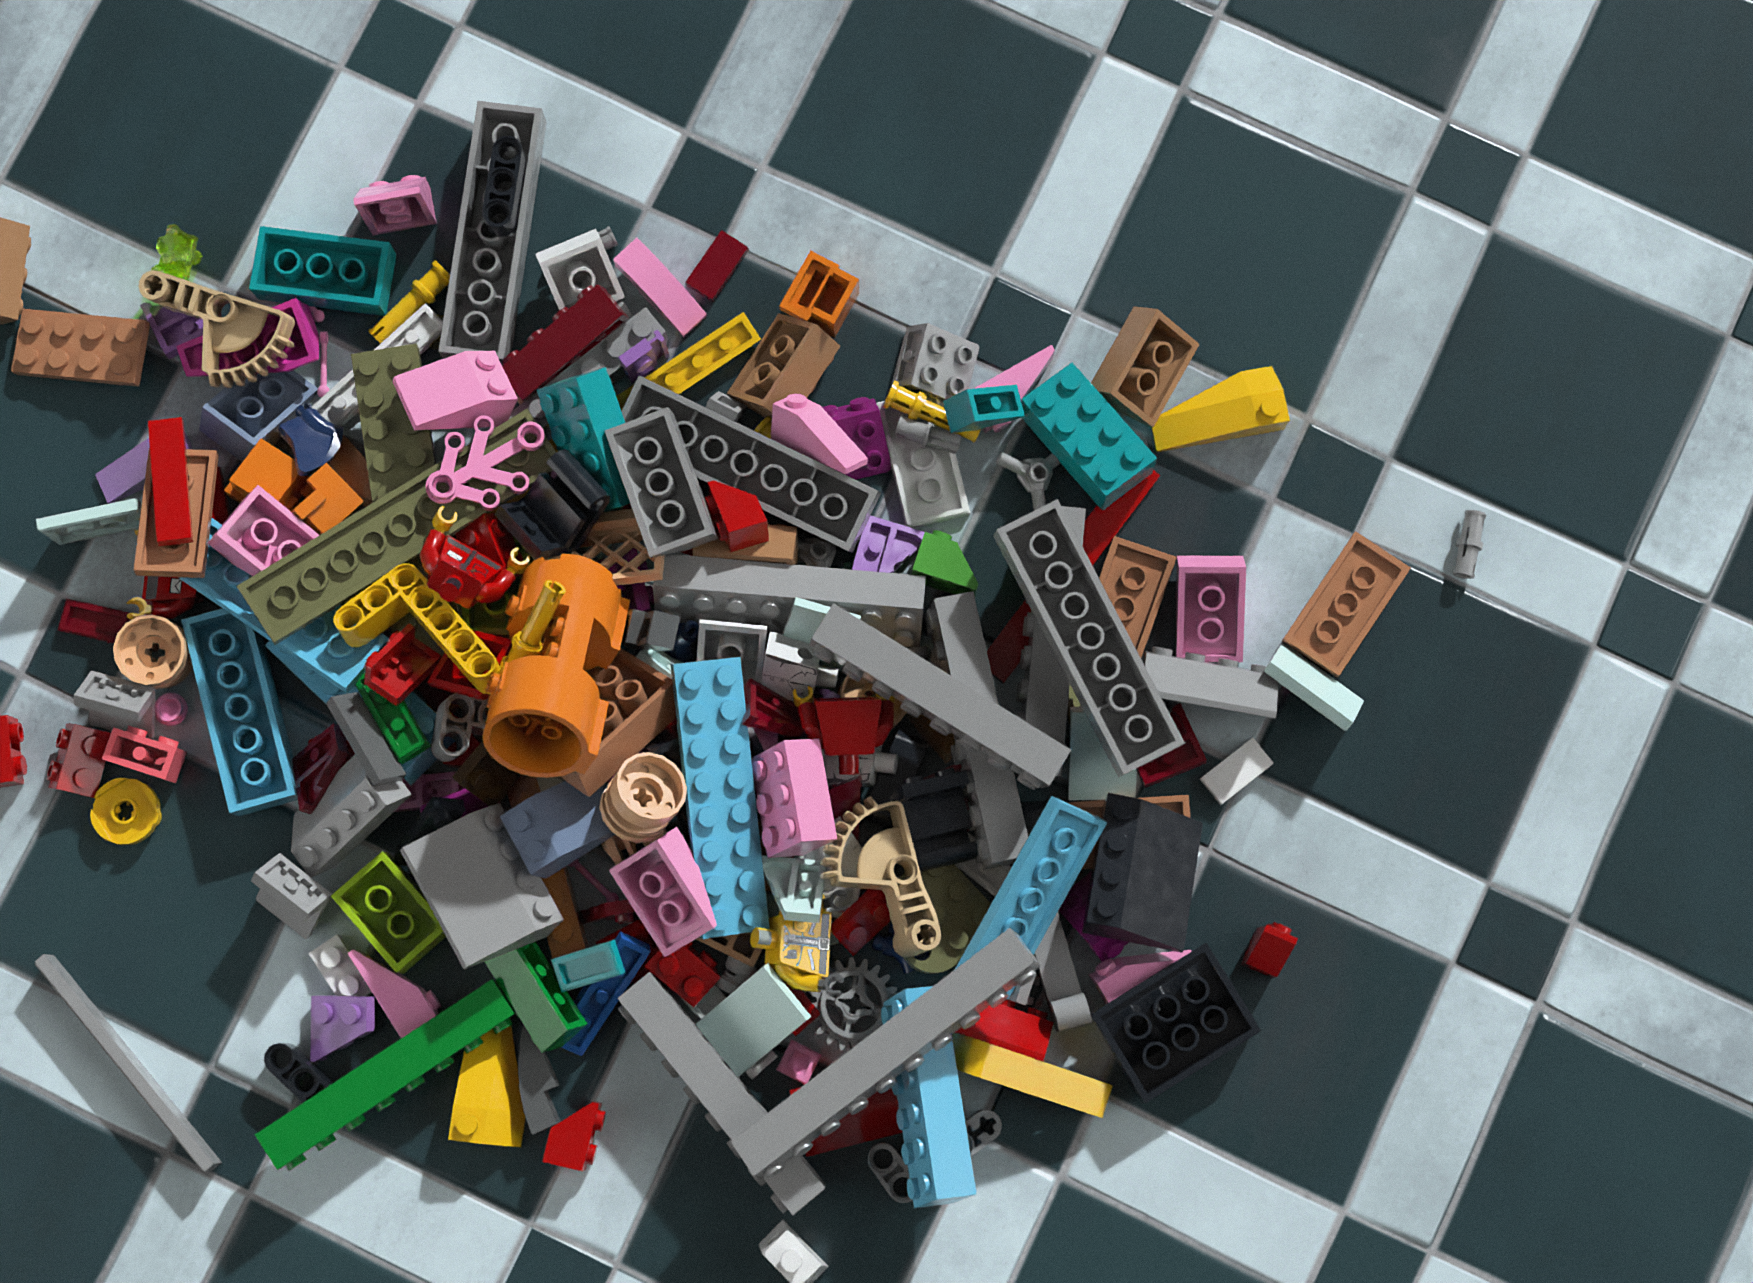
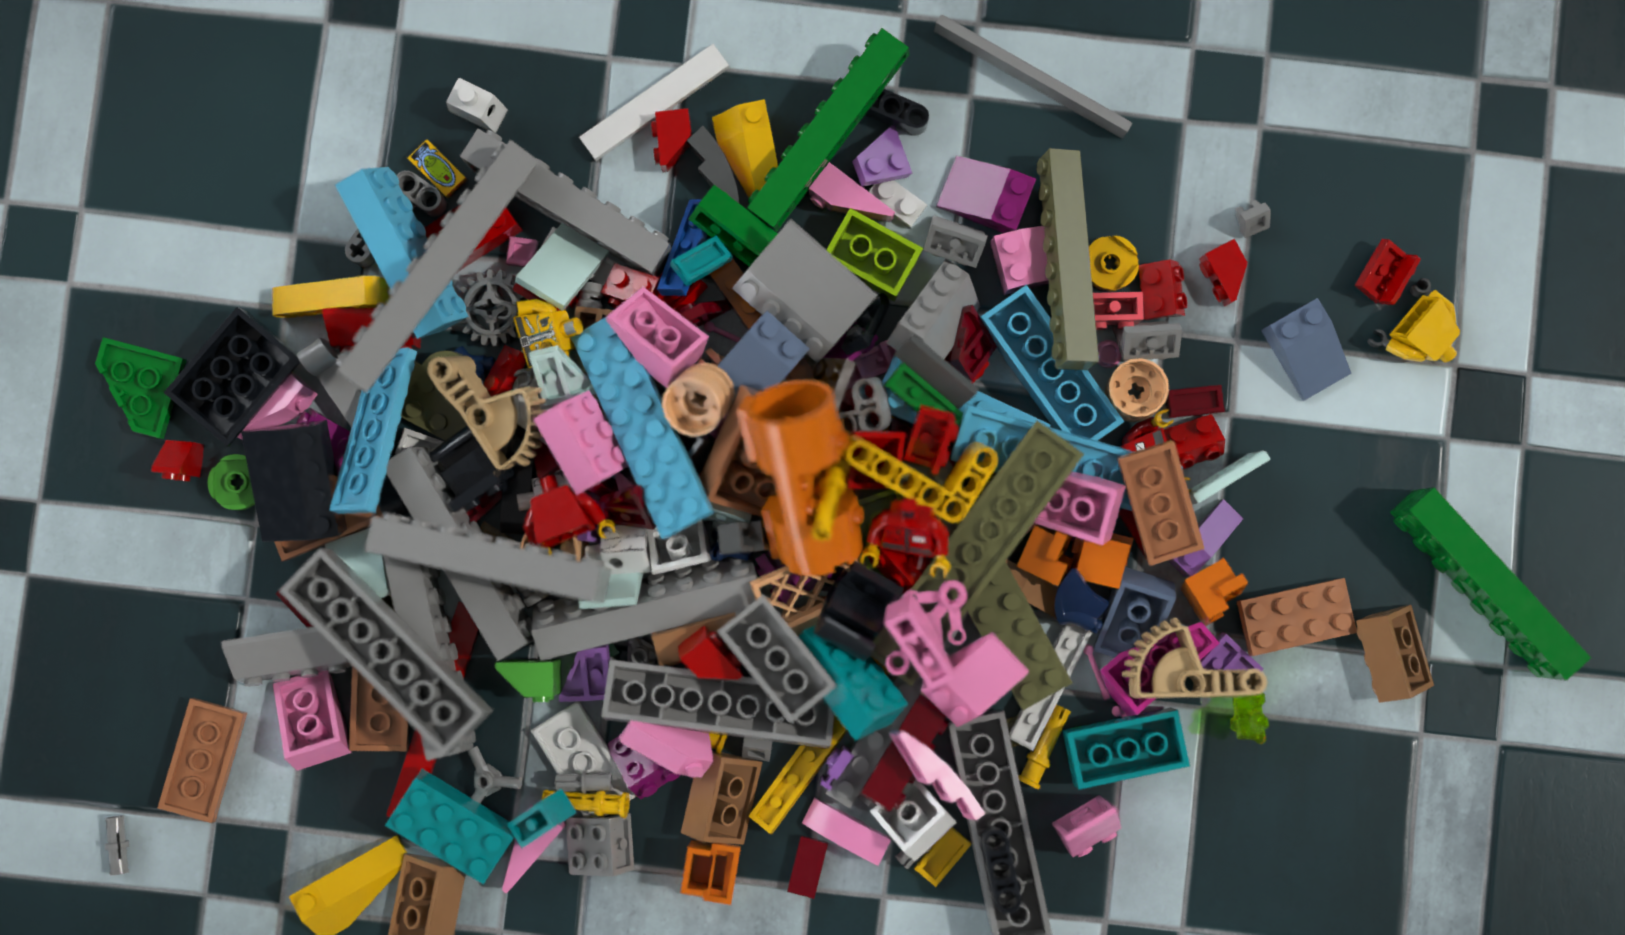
camera: 160 degrees right, 5 degrees up
red tile [148,417,193,547] -> none
white tile [1200,737,1274,805] -> none
light aqua tile [1264,642,1364,731] -> none
none -> green plate [95,337,187,439]
none -> bright green plate [208,454,255,510]
none -> tile [408,139,467,198]
none -> white tile [579,44,729,161]
none -> bright pink slope [884,593,956,689]
none -> bright pink slope [889,730,985,820]
none -> yellow tile [914,827,972,887]
none -> slope [936,156,1036,233]
none -> bright pink slope [990,226,1049,295]
none -> olive brick [1037,148,1099,370]
none -> red bracket [1164,414,1225,469]
none -> orange plate [1181,558,1248,626]

